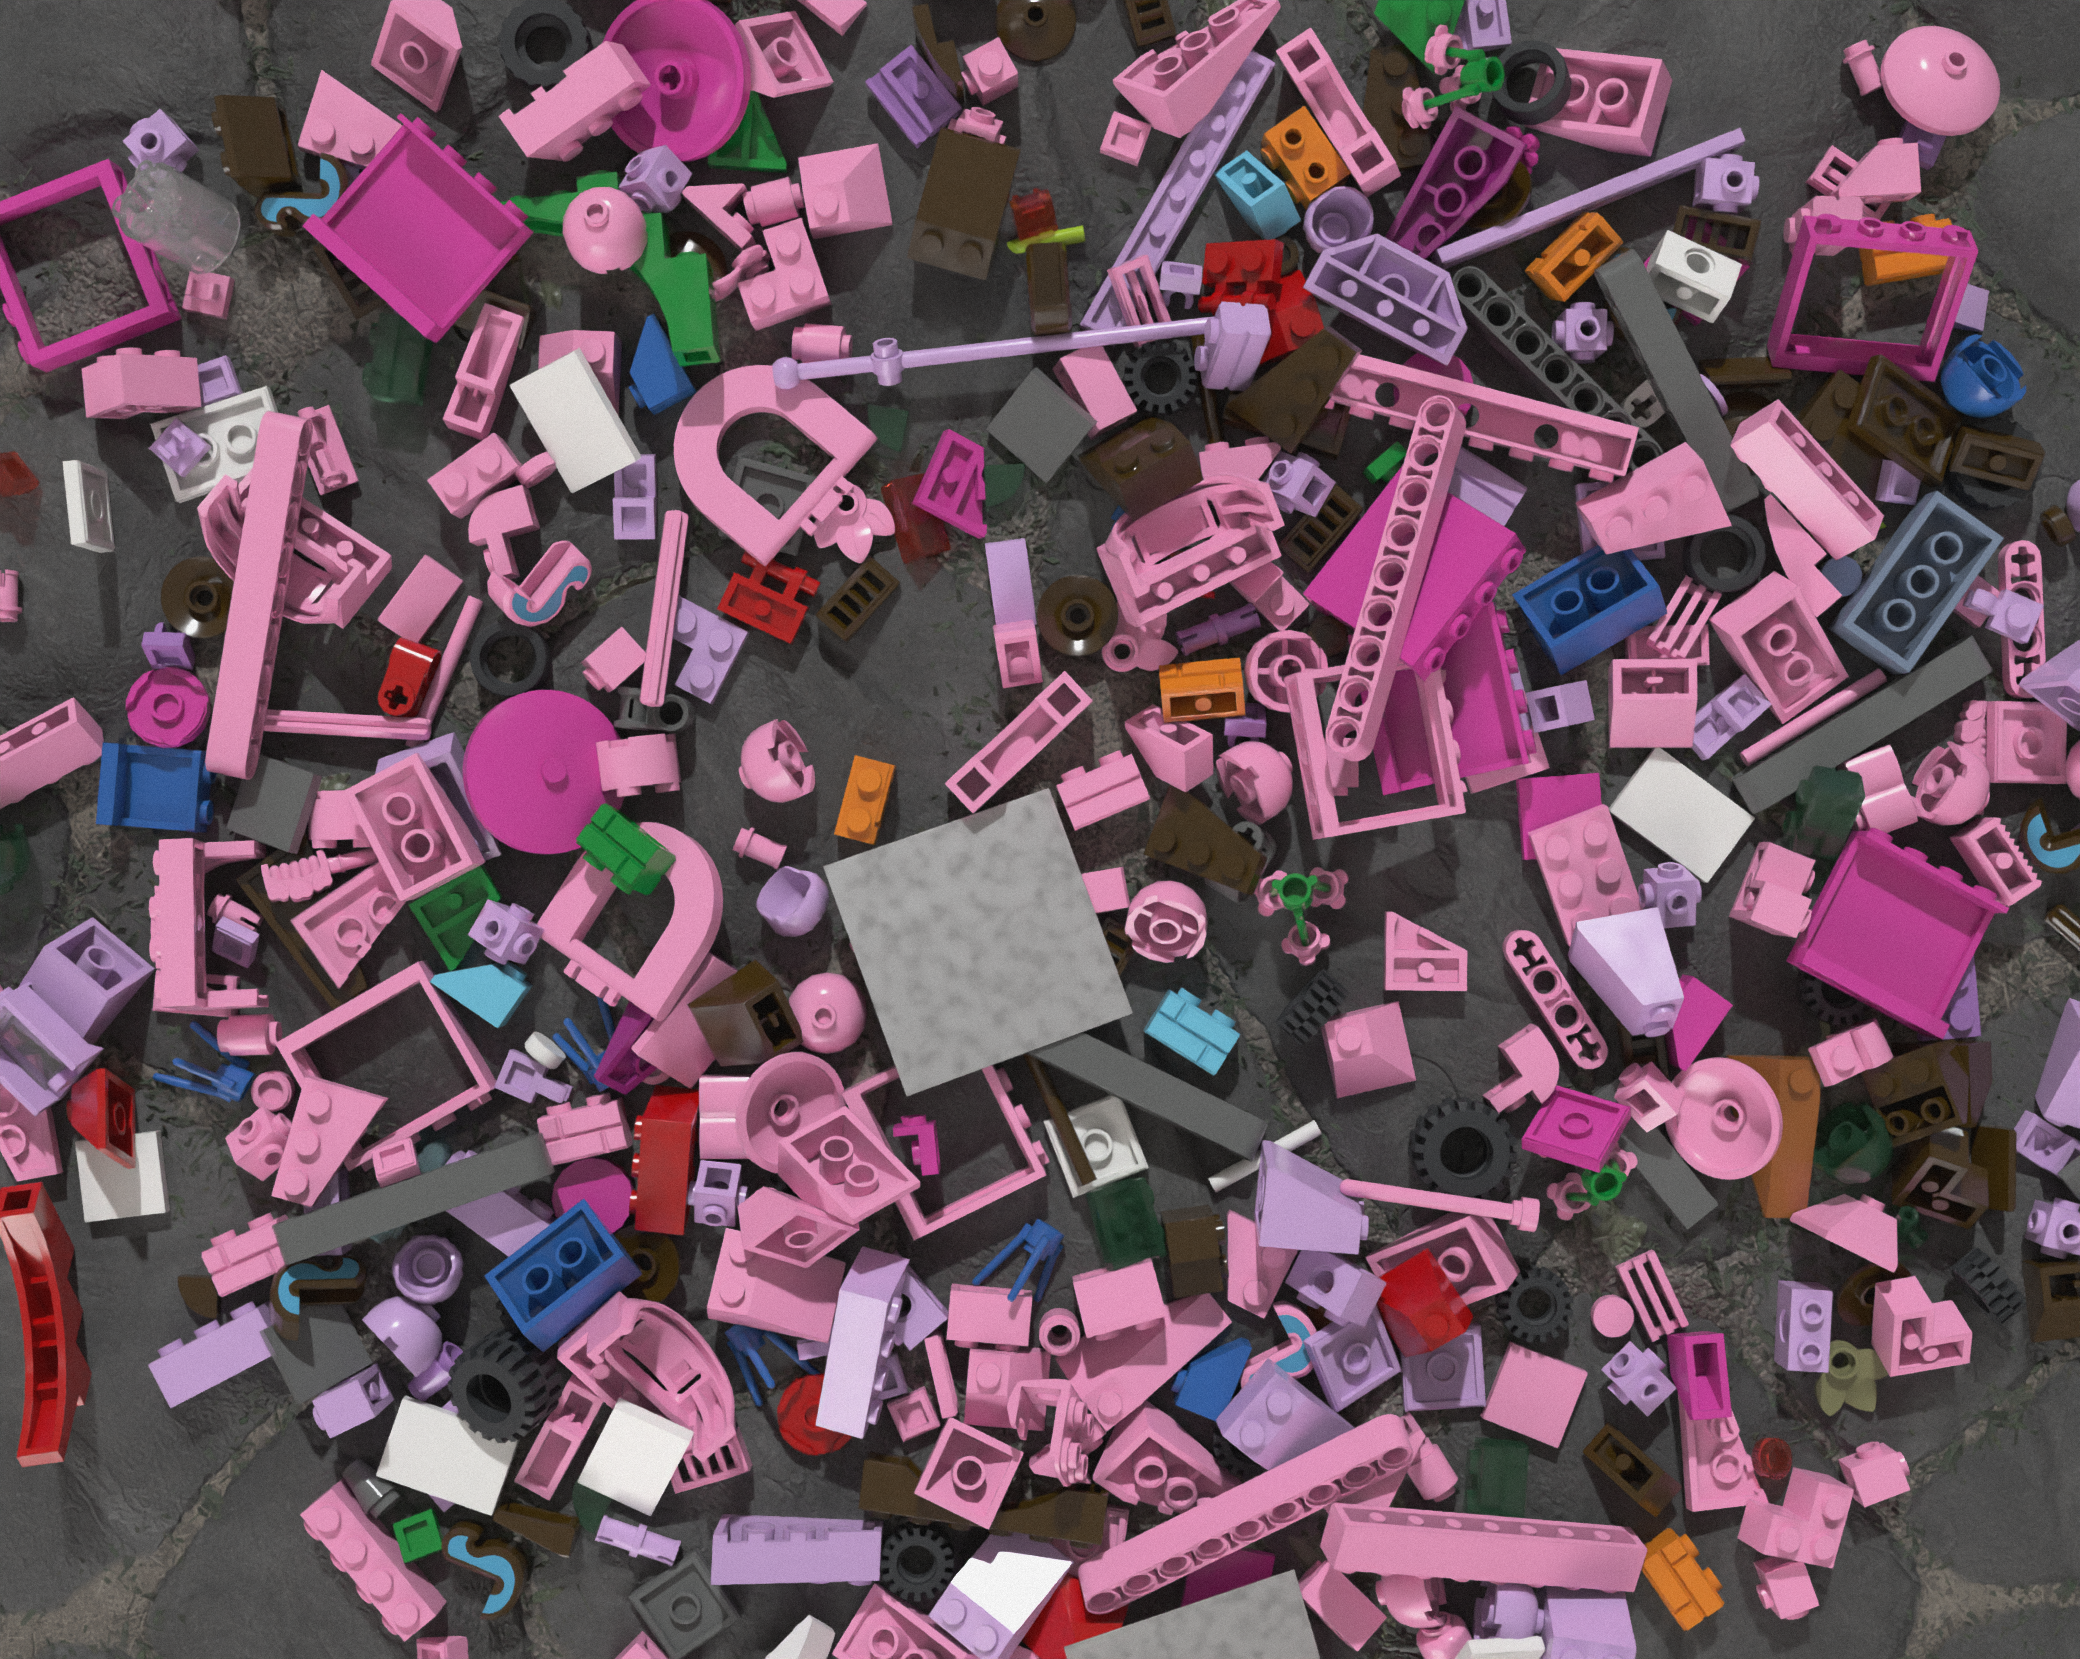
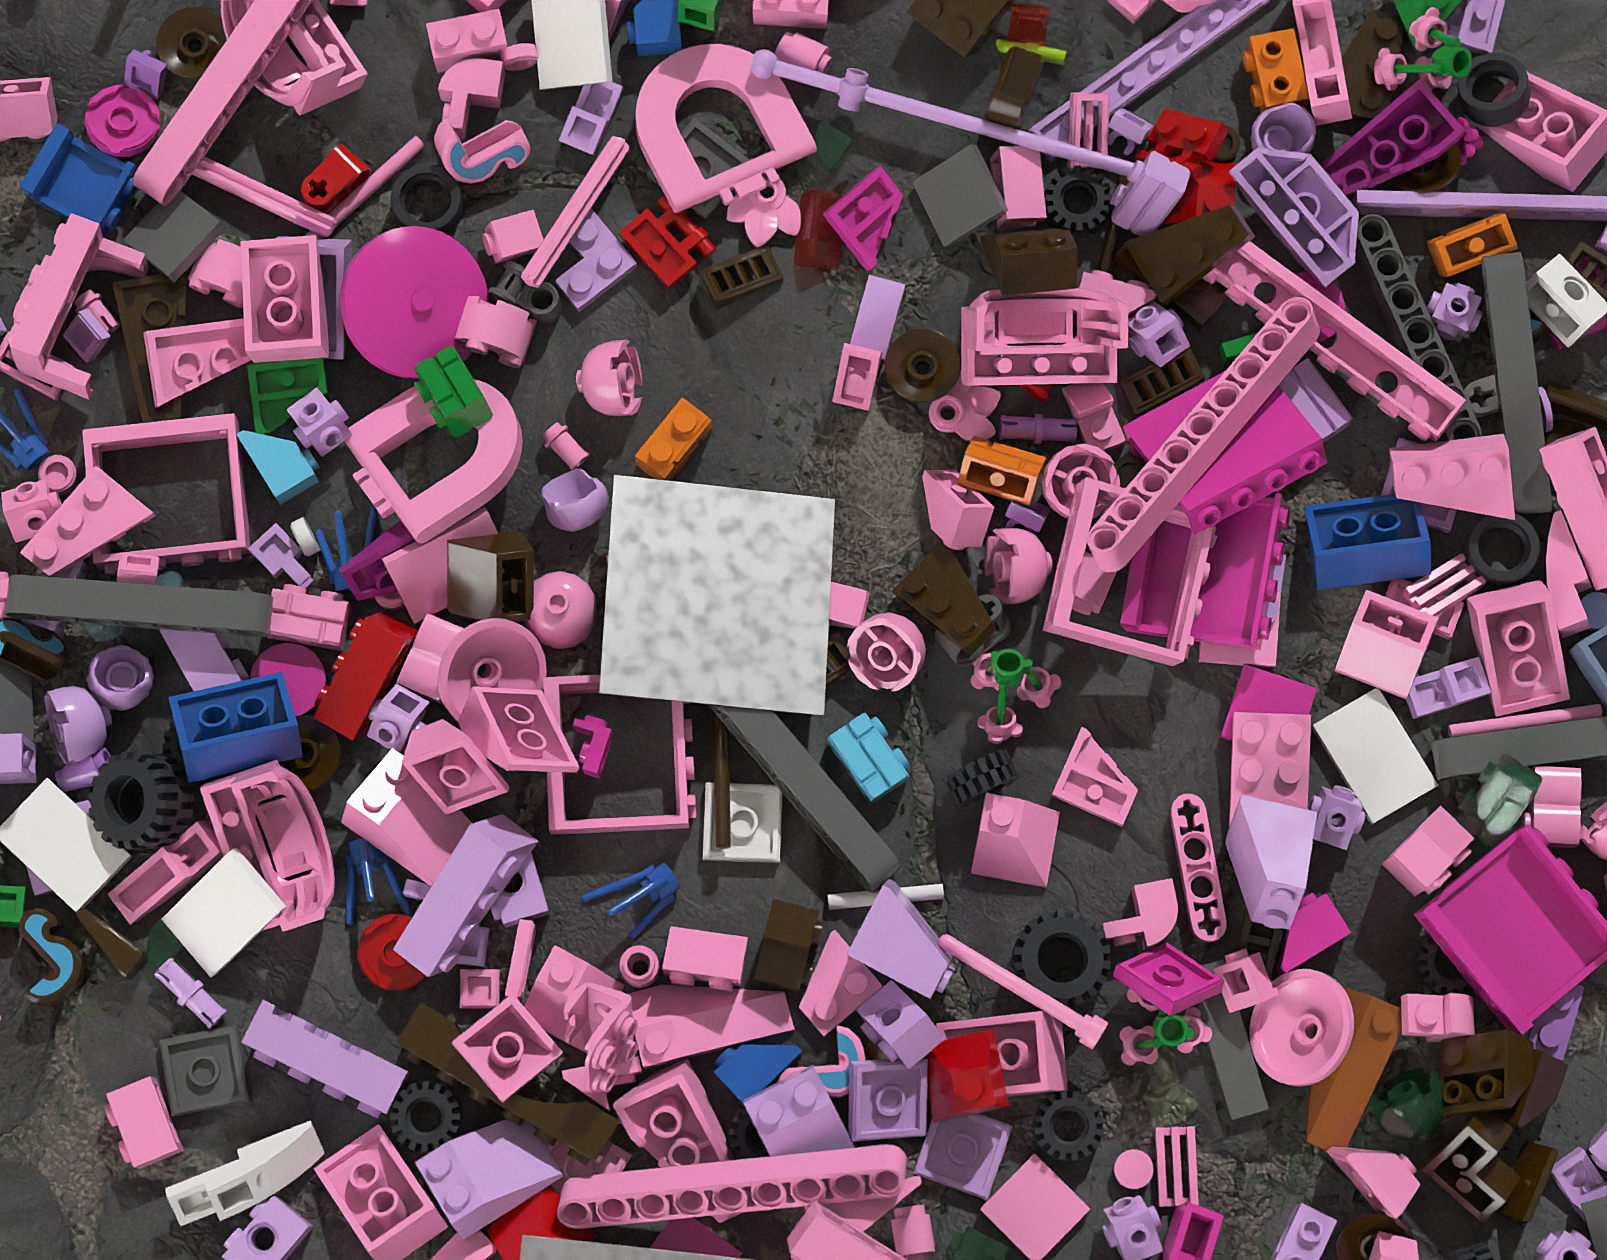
camera: 20 degrees right, 10 degrees down
bright pink brick [217,1014,282,1056] -> none
bright pink piece [261,847,379,902] -> none
bright pink slope [378,555,464,643] -> none
bright pink slope [670,1427,752,1494] -> none
bright pink arch [945,671,1093,814] -> none
bright pink brick [946,1284,1032,1352] -> none
clear green tile [984,464,1025,508] -> none
bright pink brick [1056,750,1150,831] -> none
clear green bracket [1085,1177,1167,1271] -> none
medium azure slope [1214,150,1301,240] -> none
lavender brick [1526,680,1595,733] -> none
clear green arm [1894,1206,1929,1249] -> none

